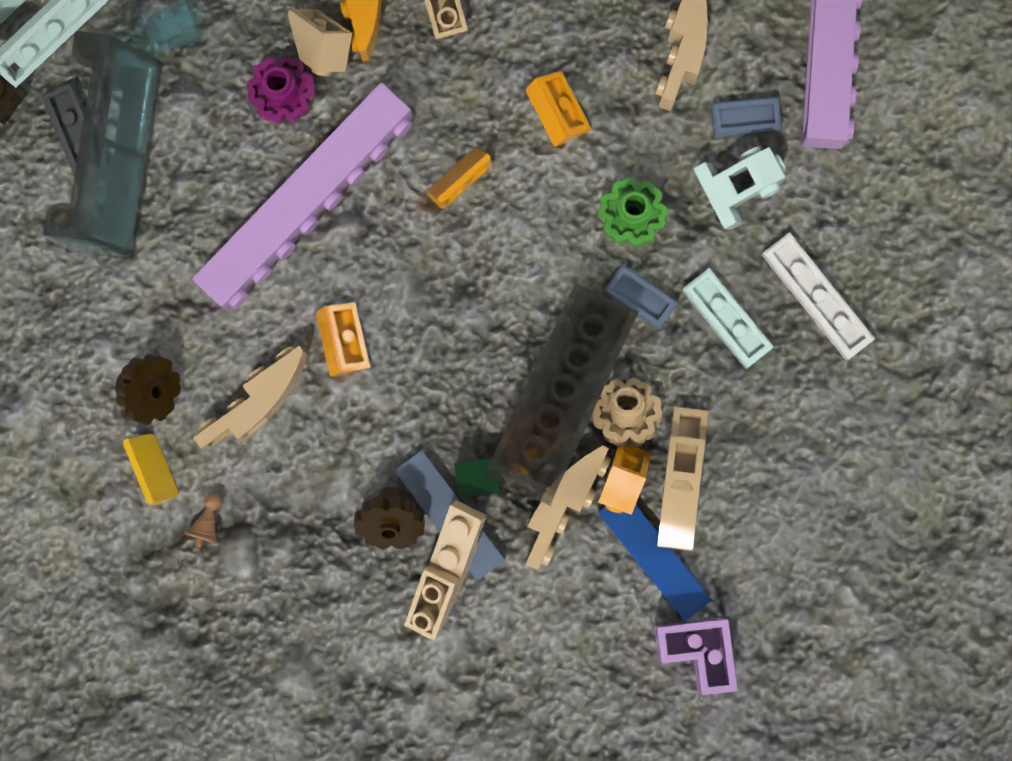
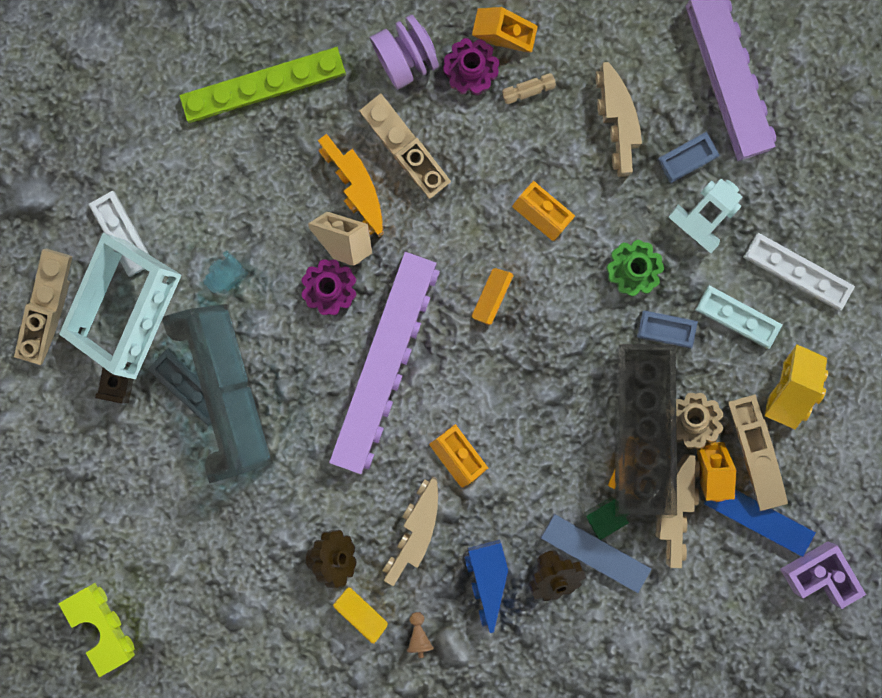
camera: 25 degrees left, 5 degrees up
tan slope [404,500,487,641] -> none
none -> blue slope [464,540,508,633]
none -> yellow brick [765,344,828,430]

